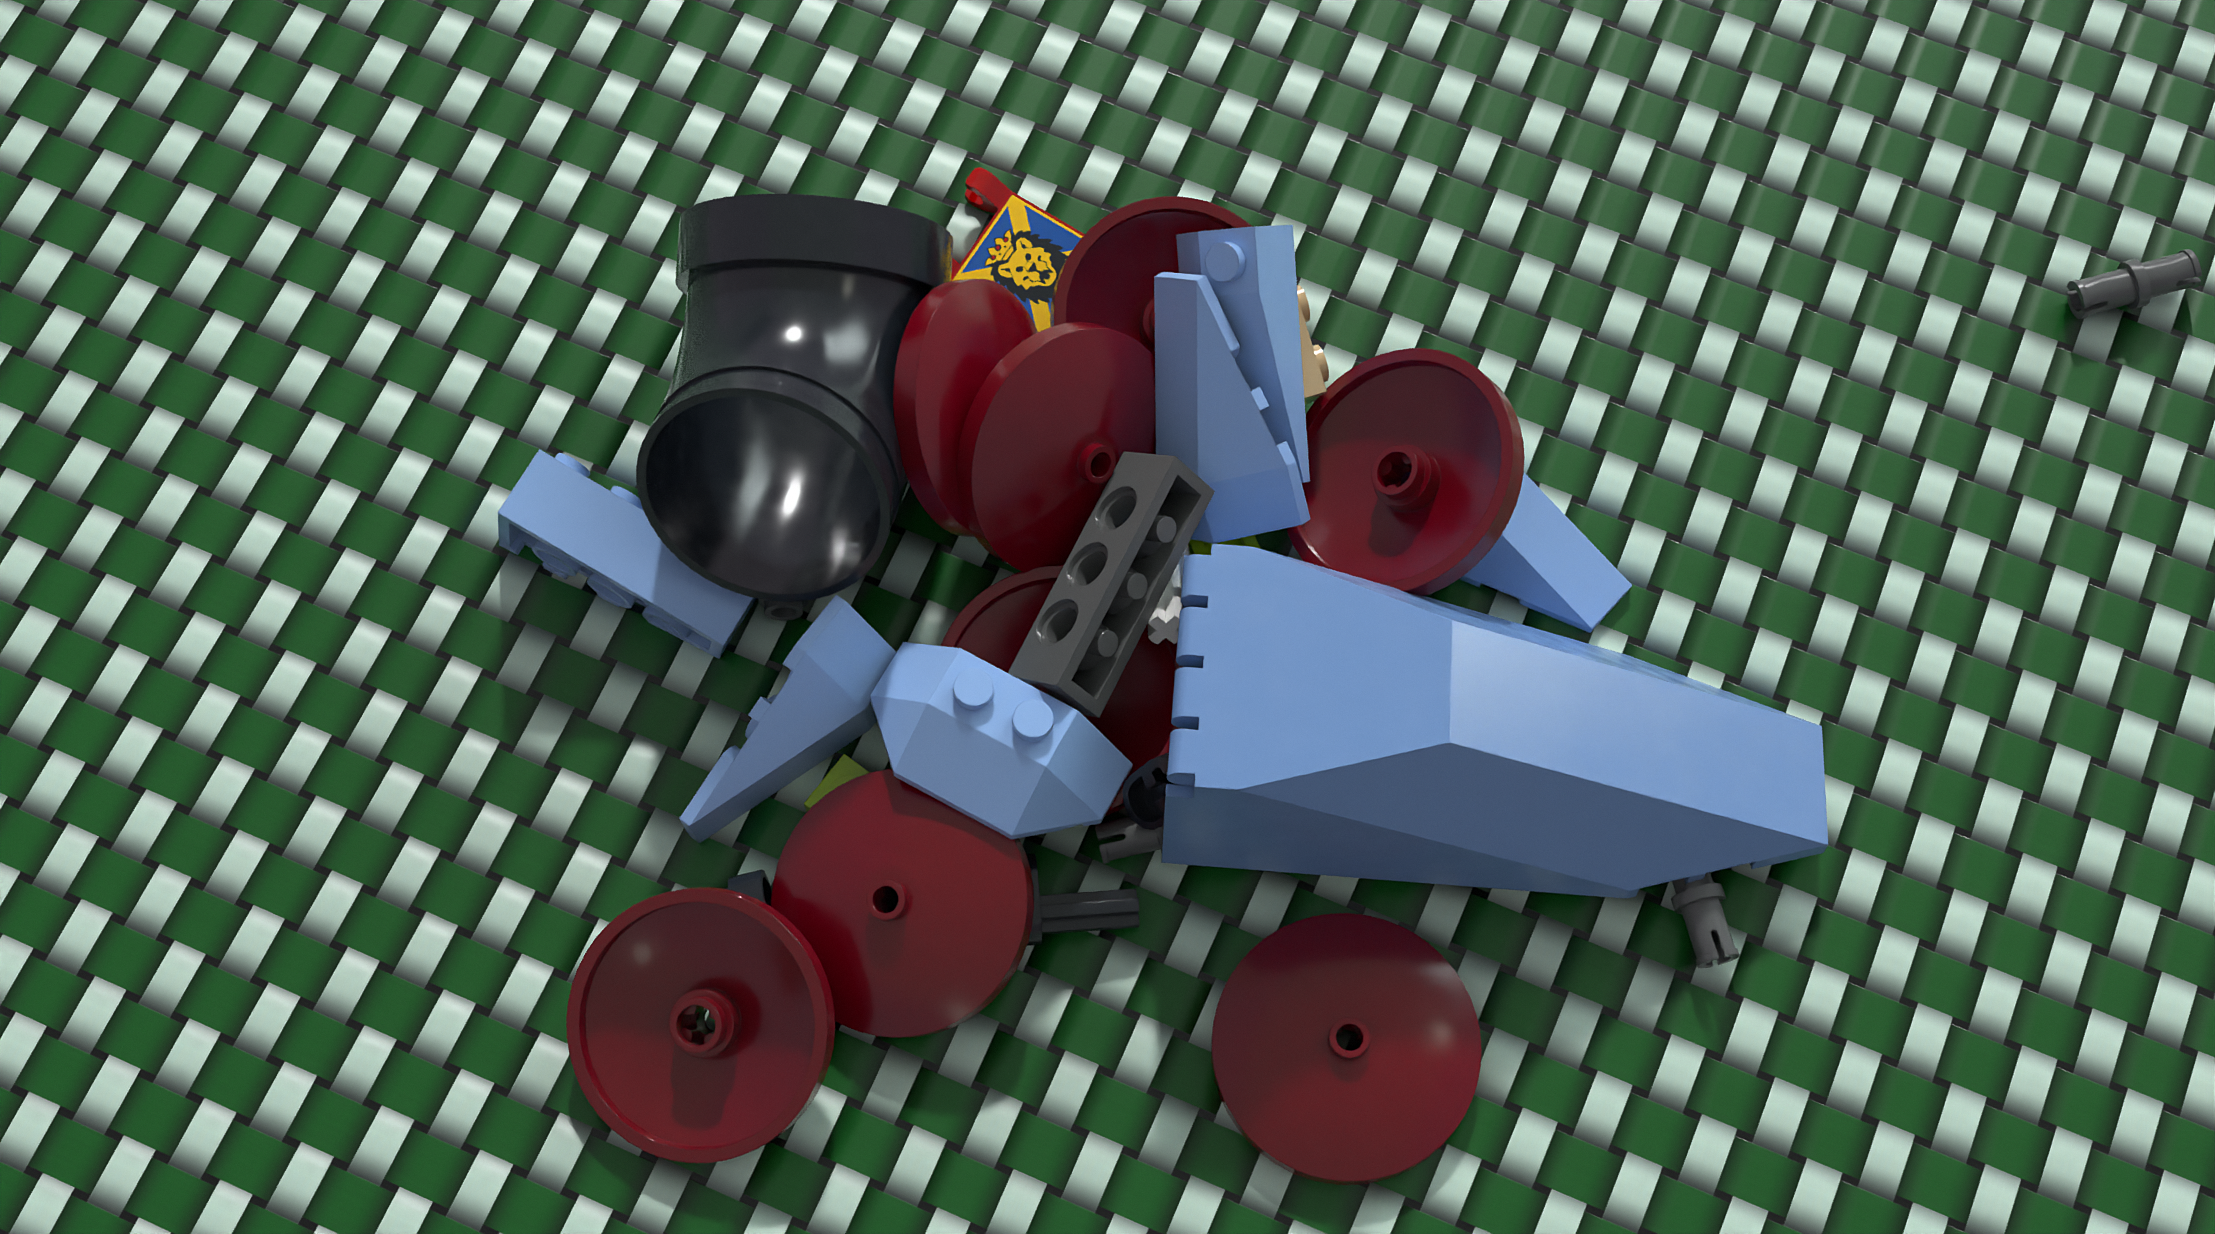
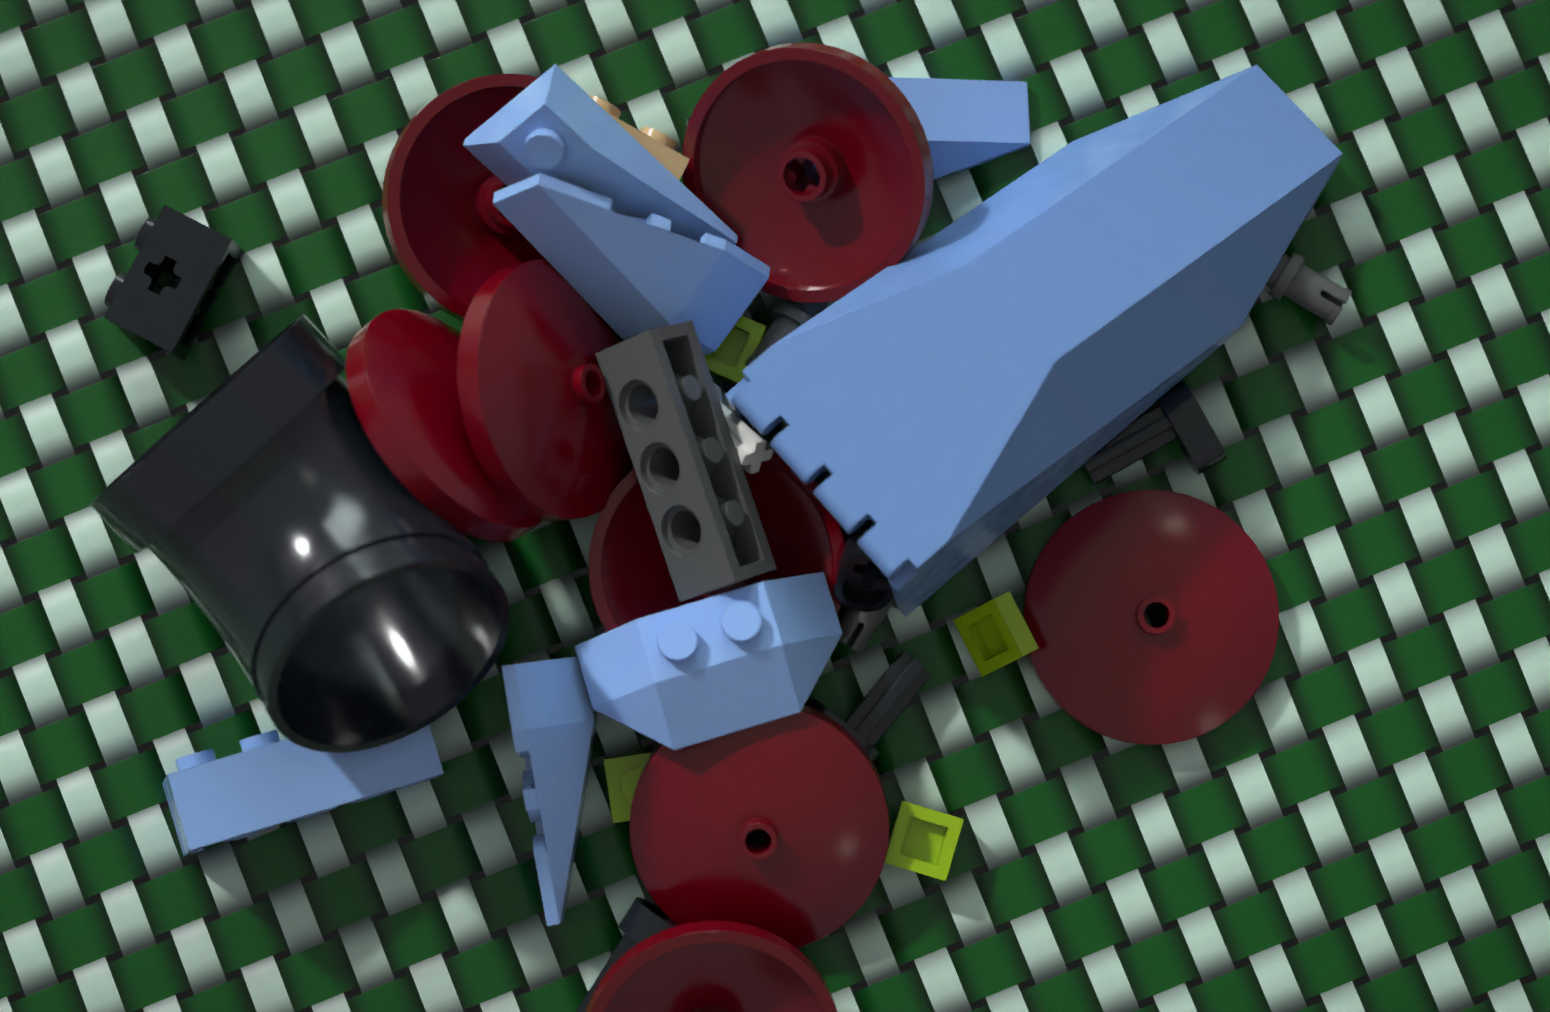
camera: 50 degrees left, 15 degrees up
flag [951,167,1085,332] -> none
none -> black brick [104,205,243,361]
none -> lime plate [884,800,964,881]
none -> lime plate [953,591,1039,677]
none -> black piece [1082,382,1227,485]

